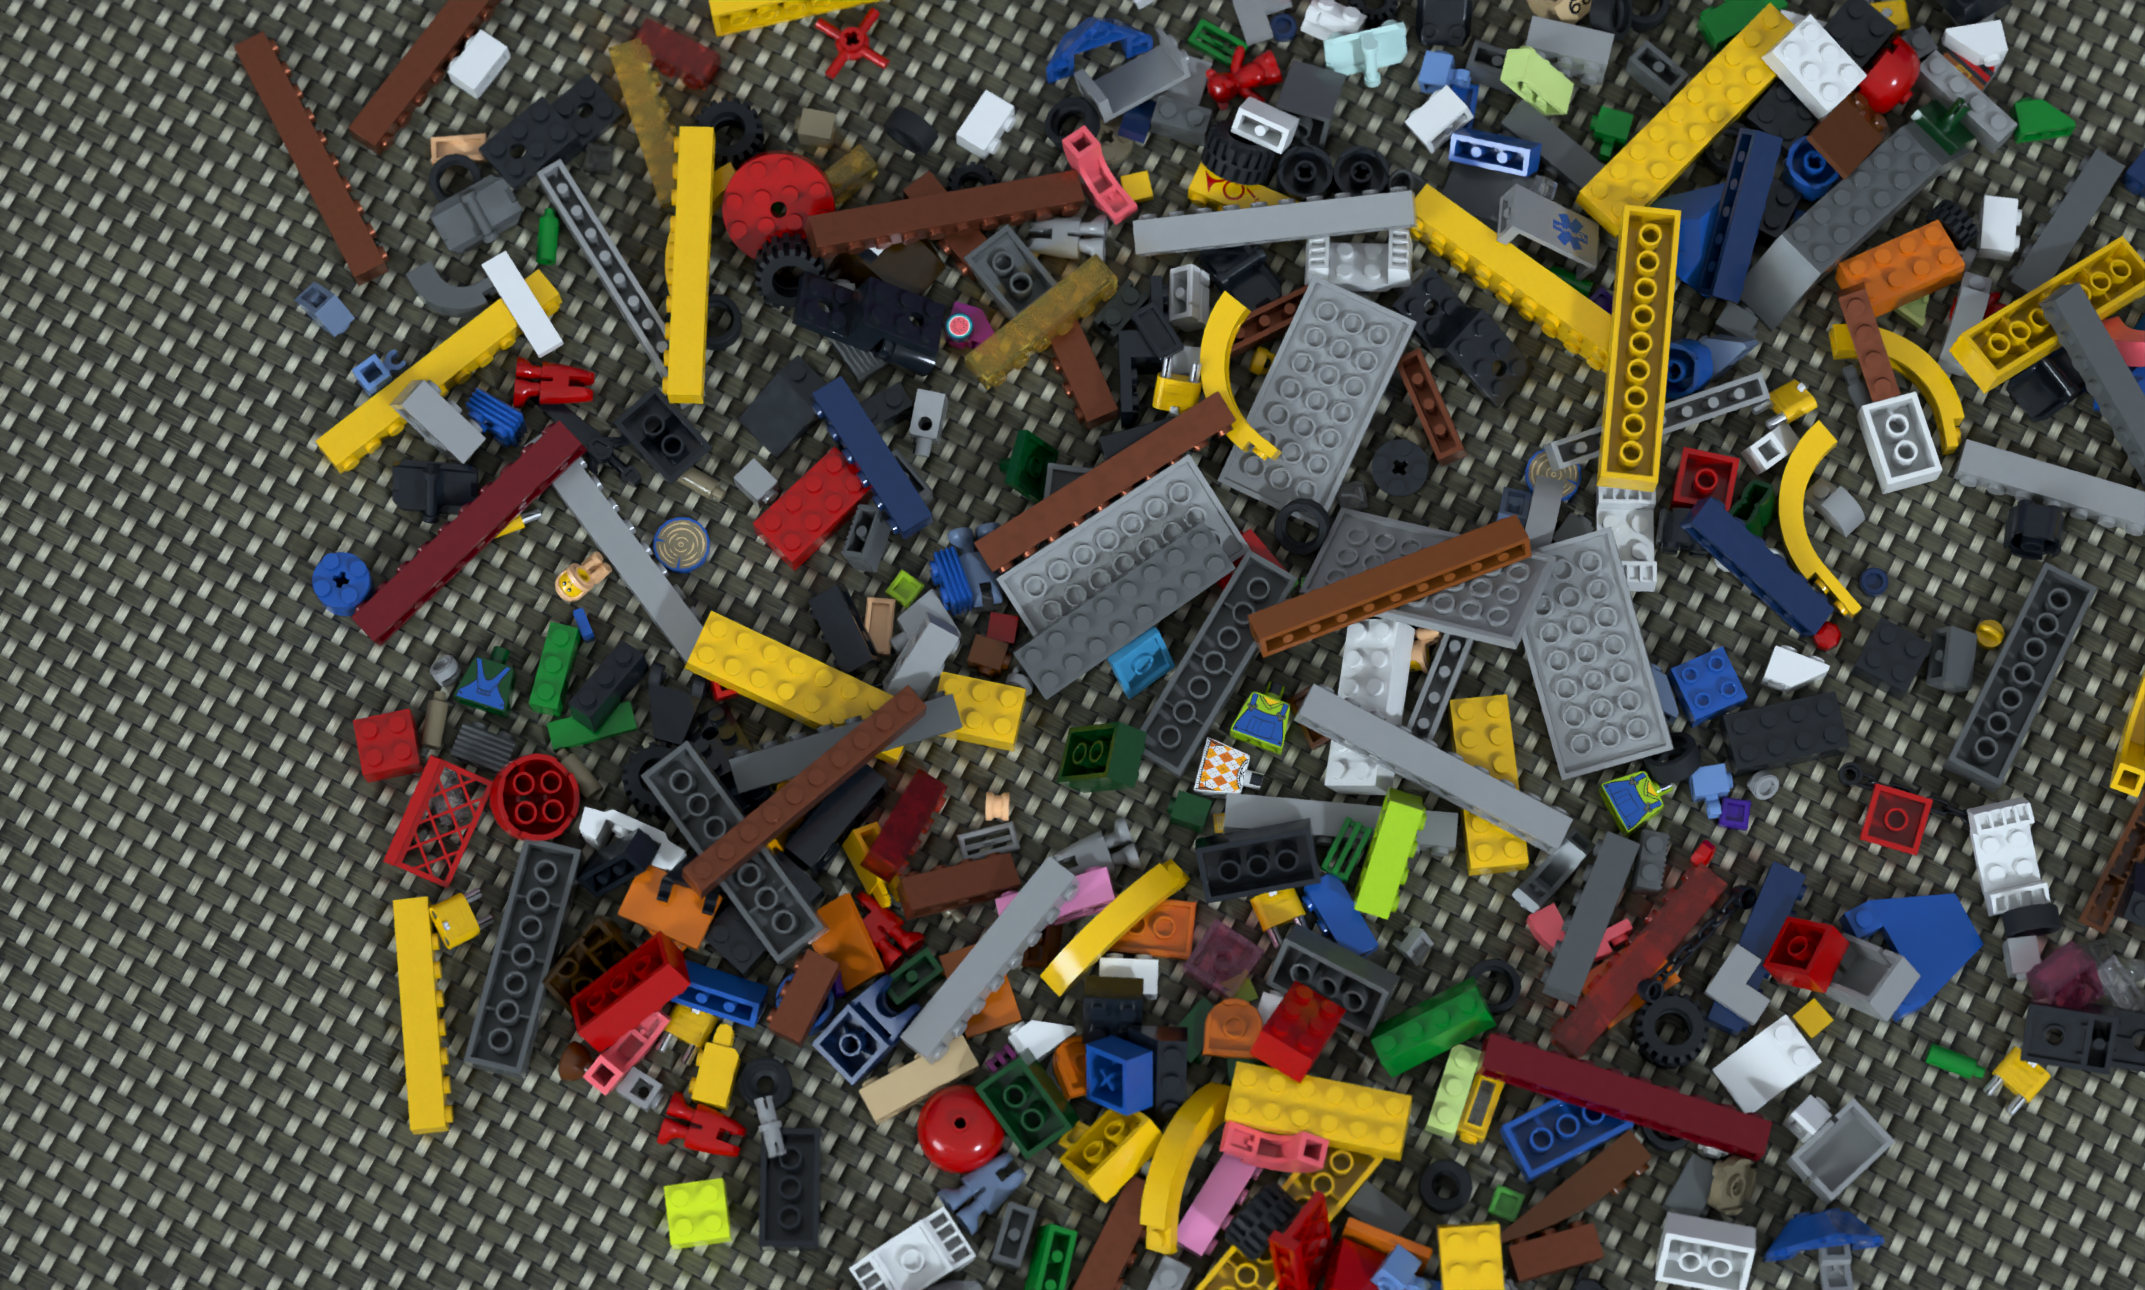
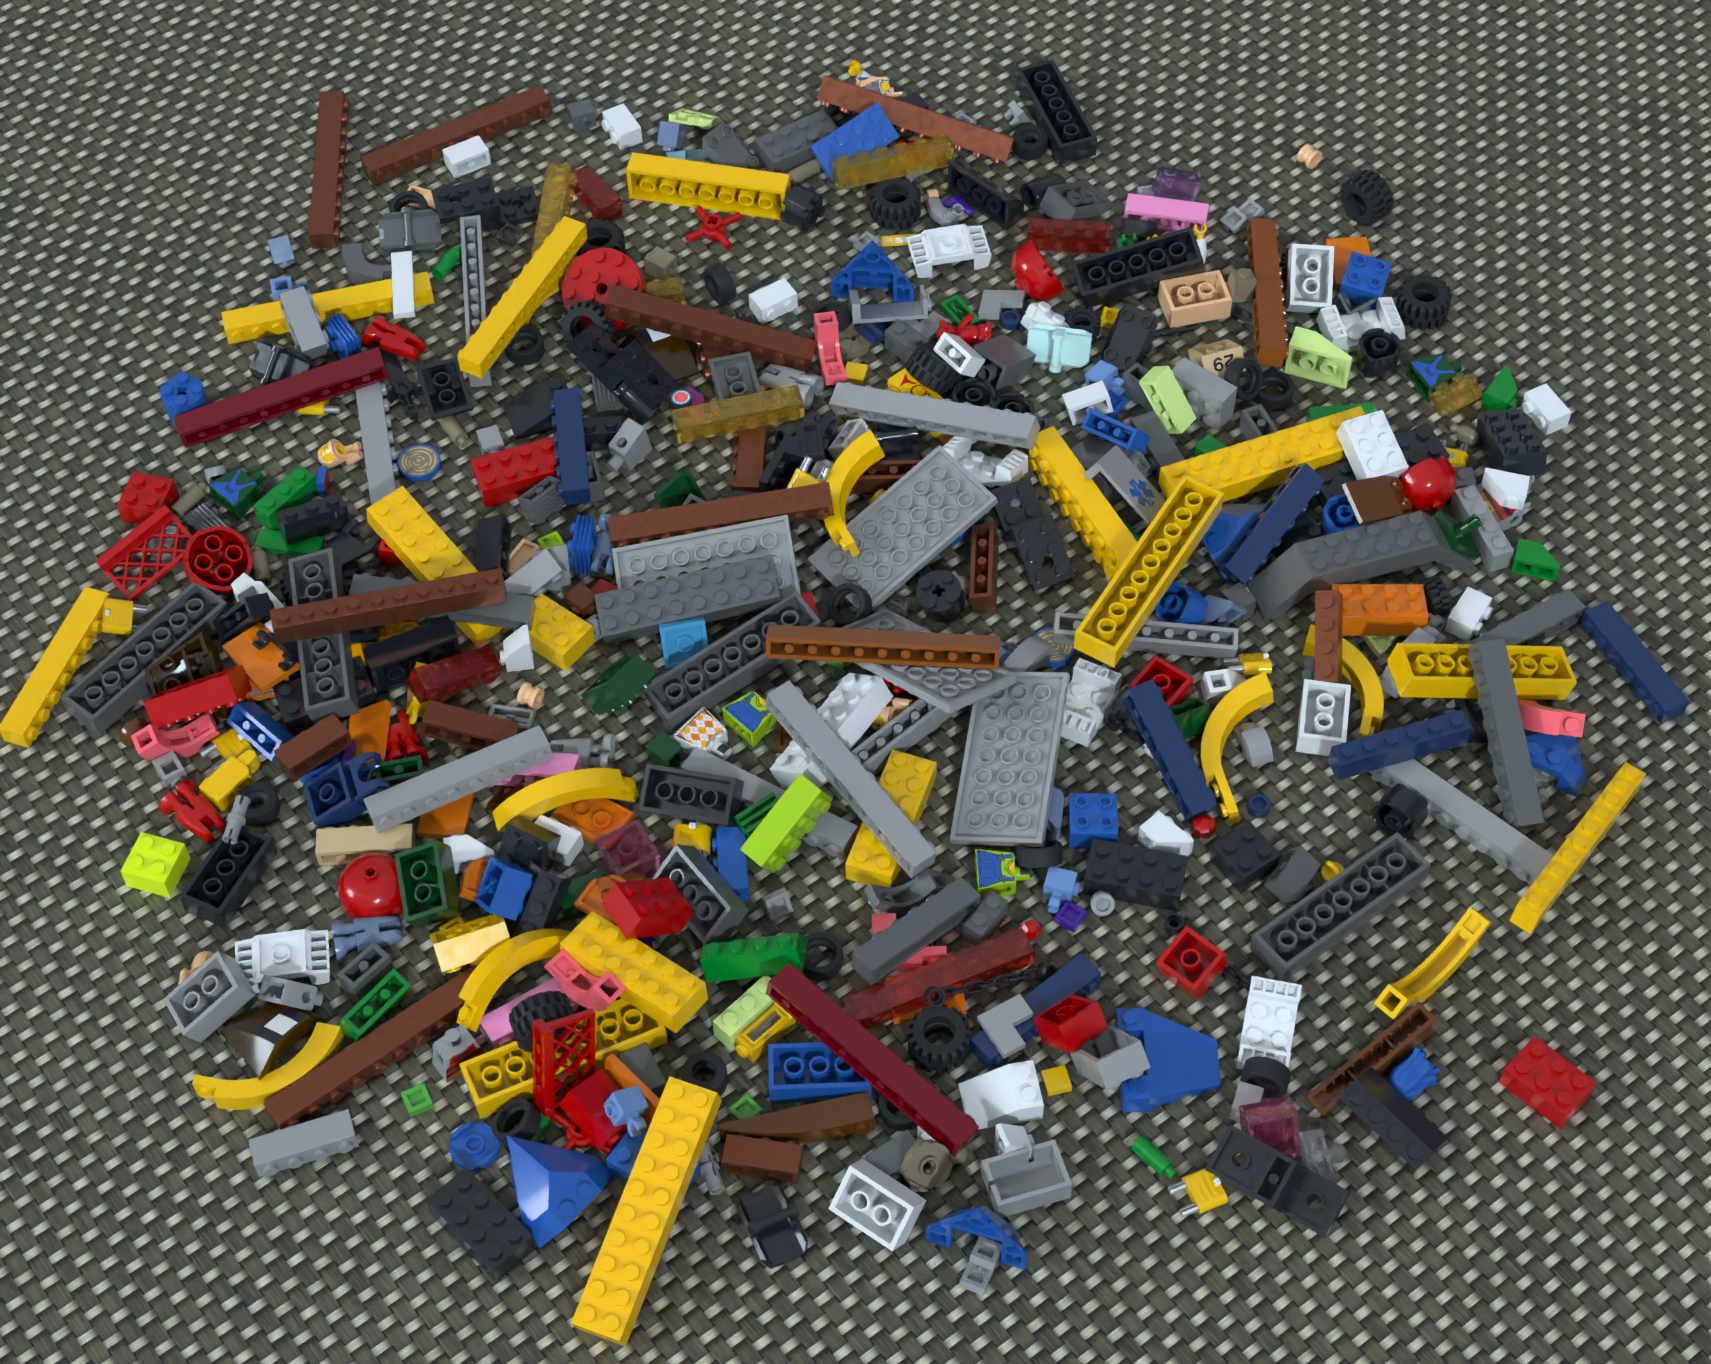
camera: 25 degrees right, 20 degrees down
none -> white slope [500,625,534,672]
none -> dark blue brick [1328,710,1472,781]

